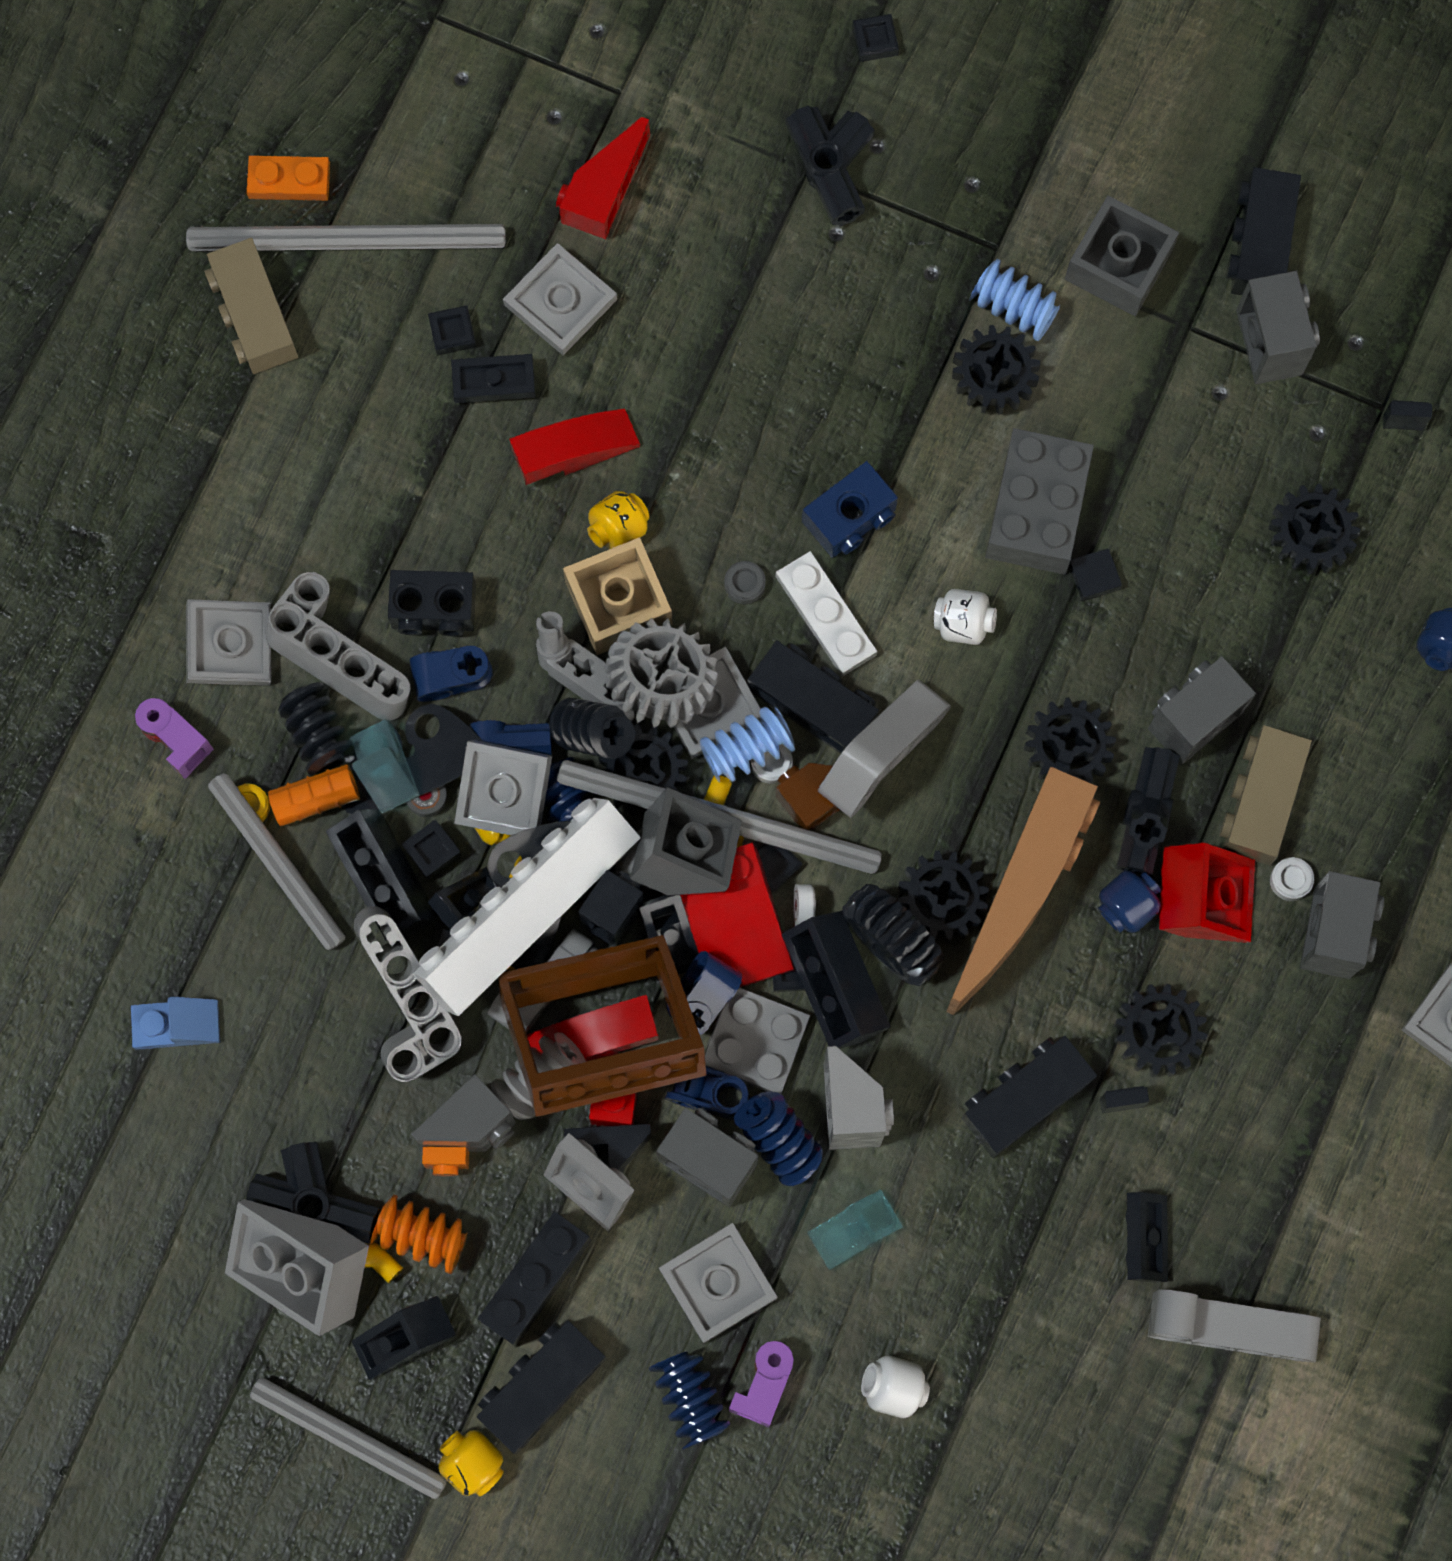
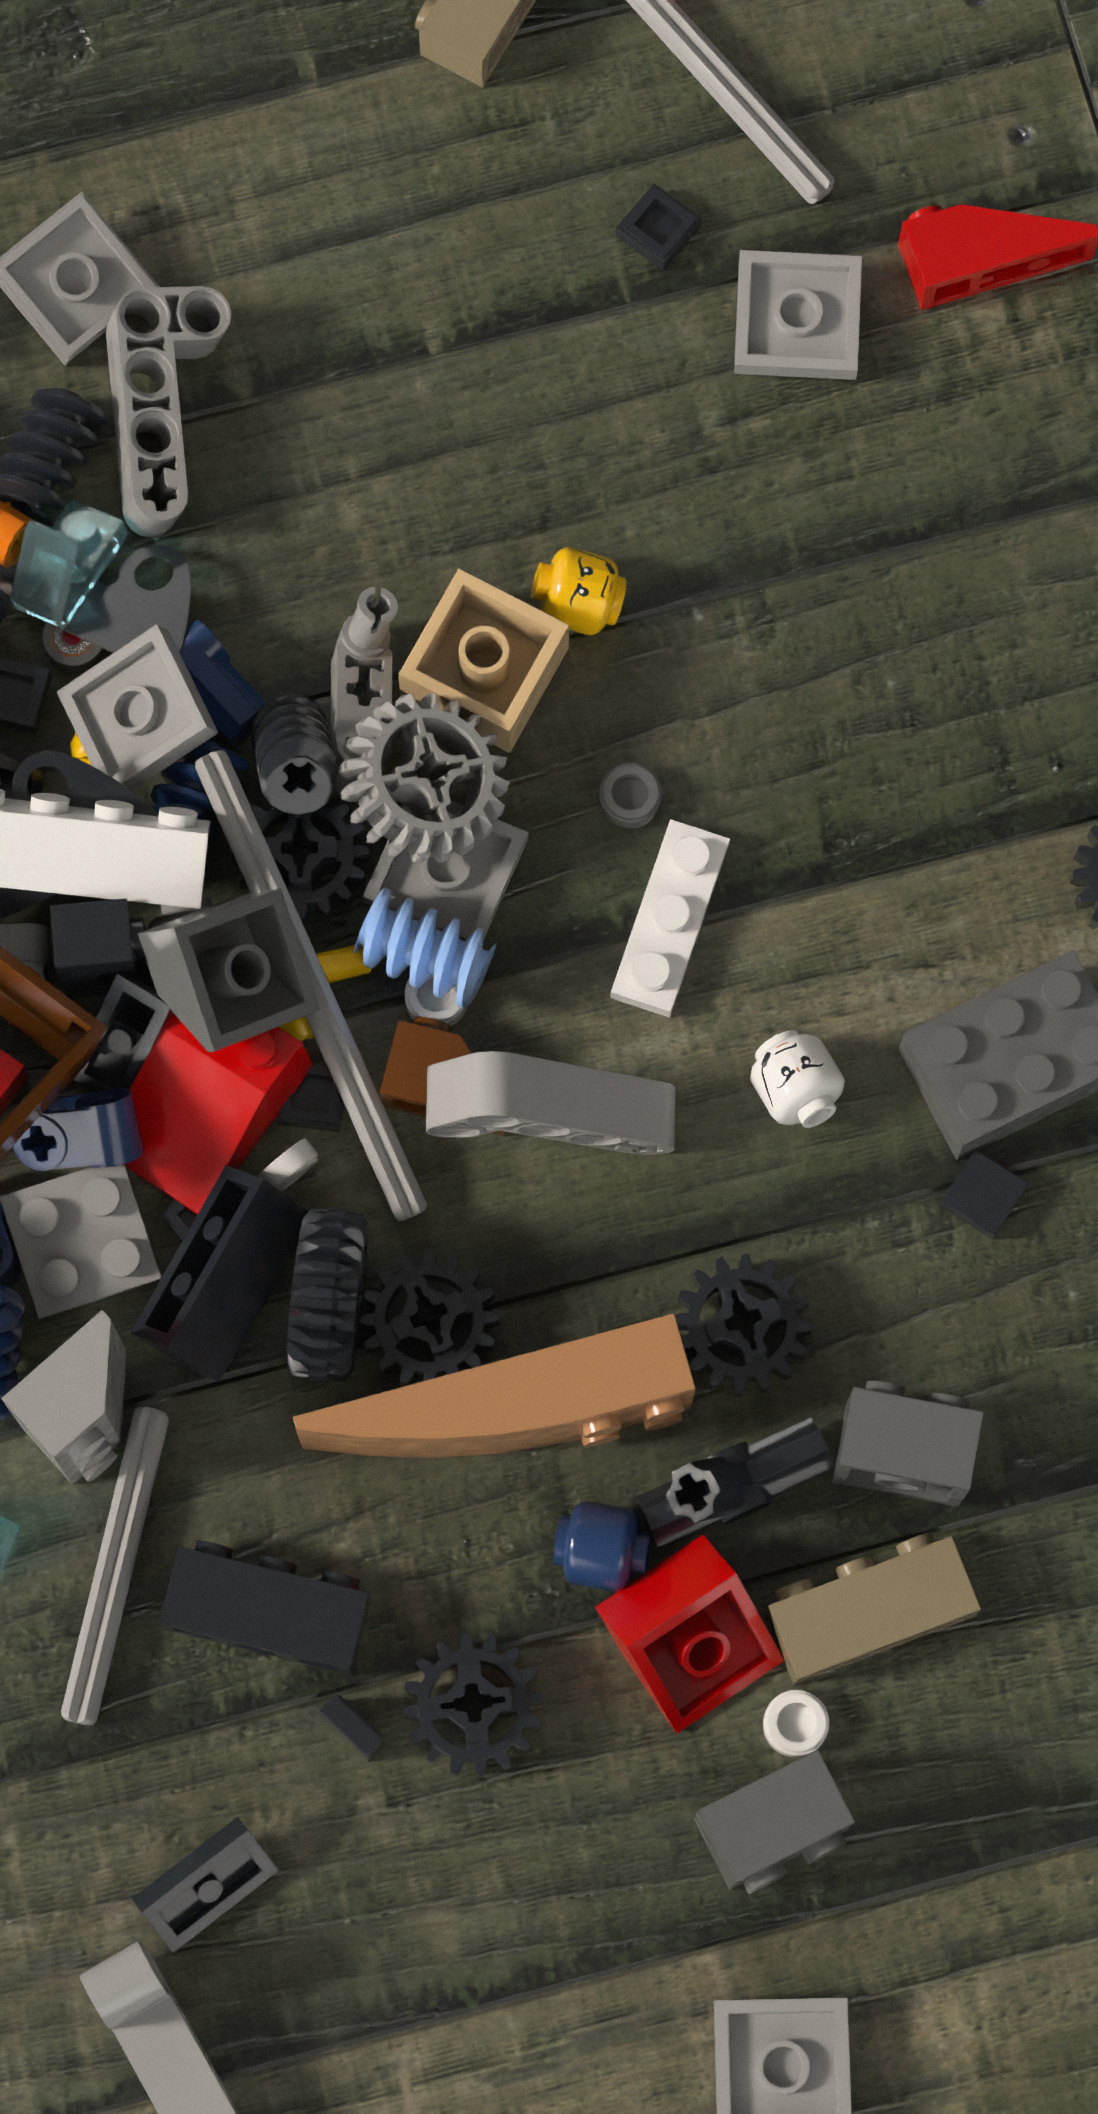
camera: 50 degrees right, 0 degrees up
black brick [388,570,476,637] -> none
dark blue piece [410,646,493,702] -> none
black plate [451,354,536,403] -> none
red slope [509,408,640,485] -> none
black brick [748,640,879,754] -> none
dark blue brick [802,461,898,558] -> none
none -> light grey axle [61,1407,169,1725]

